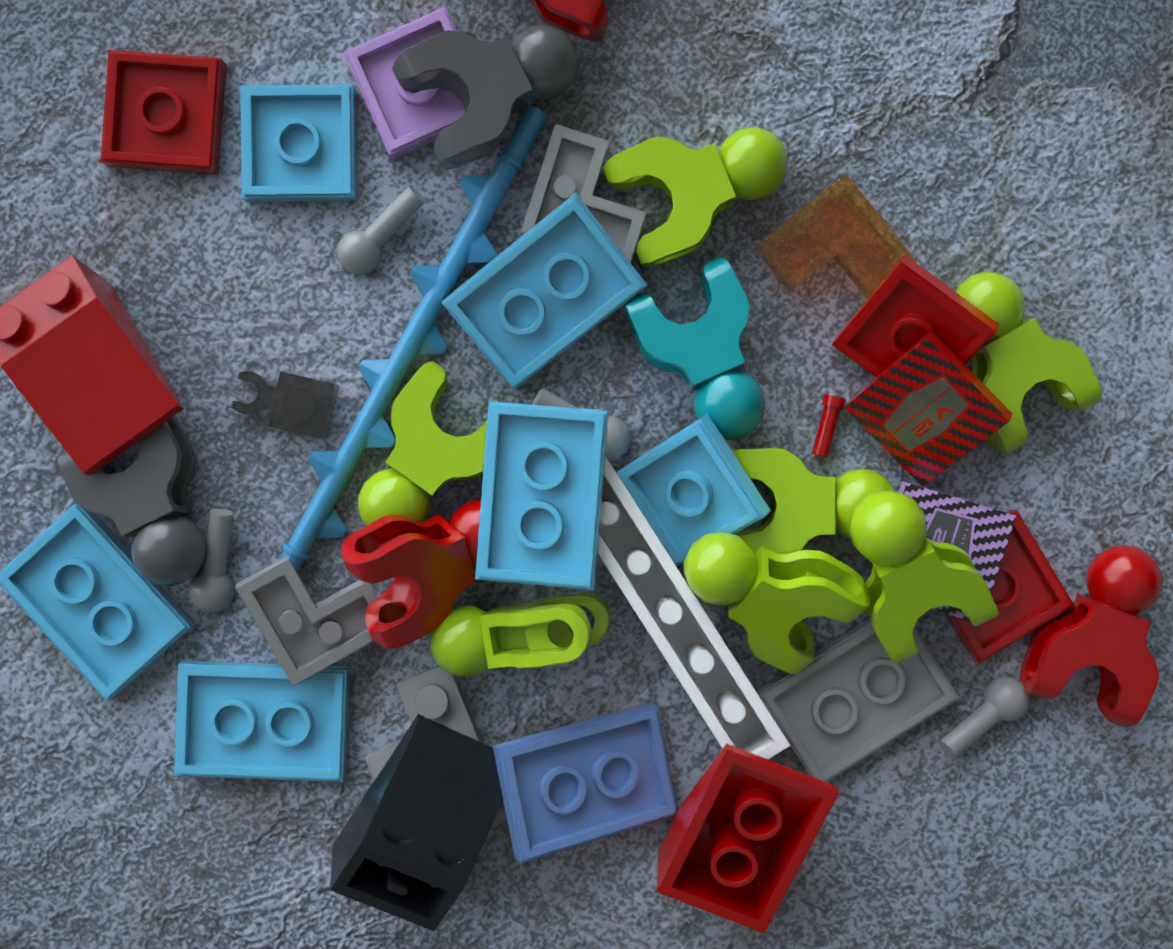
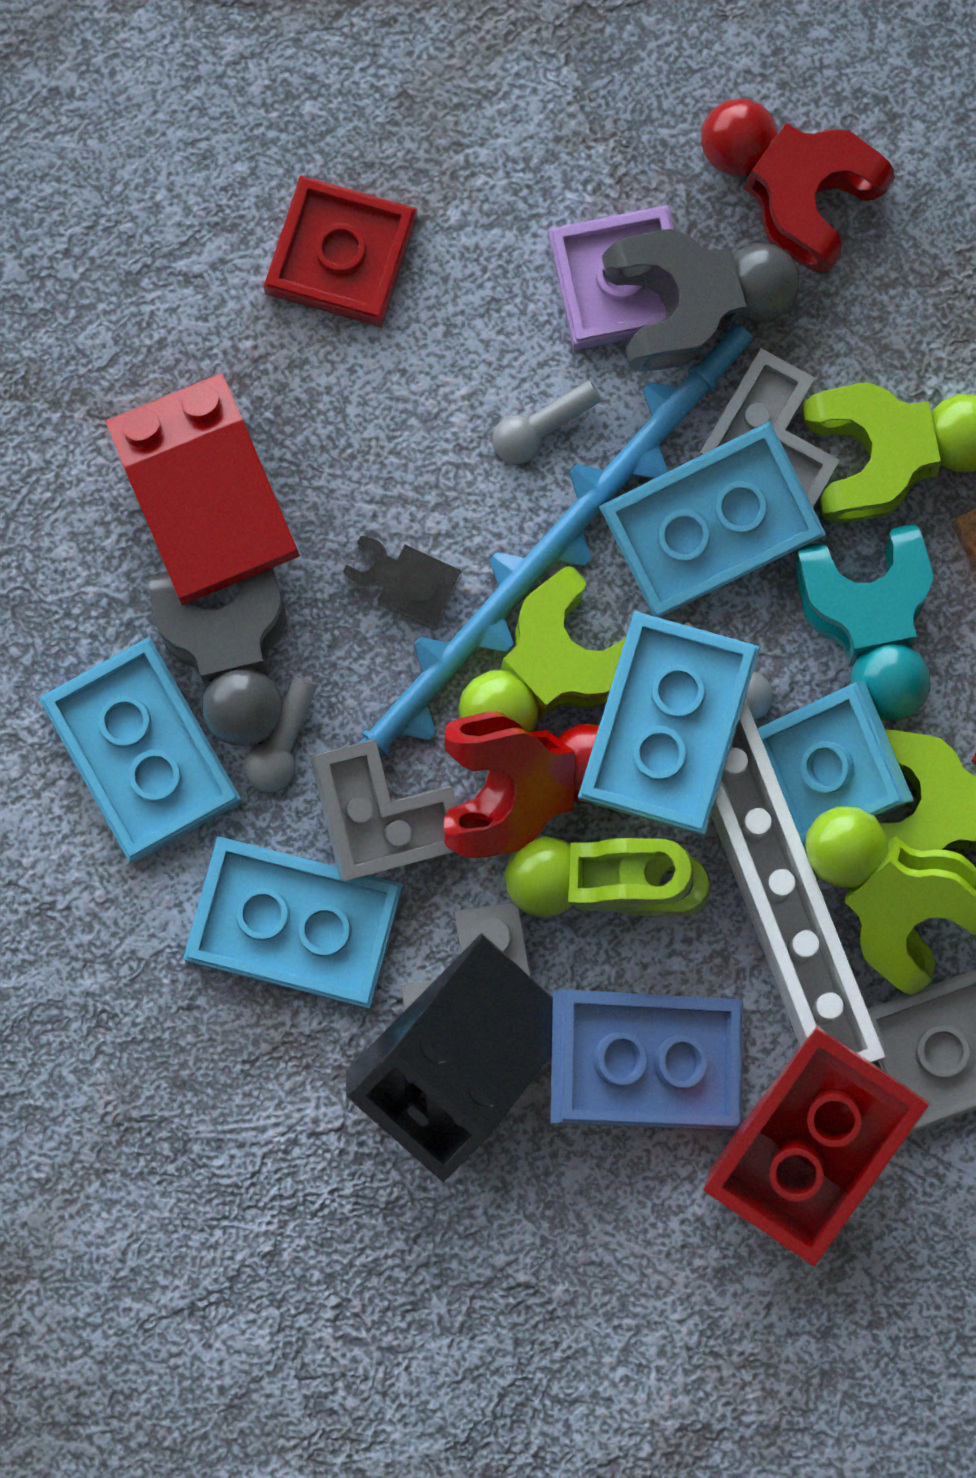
camera: 15 degrees right, 10 degrees down
medium azure tile [240,84,358,203] -> none

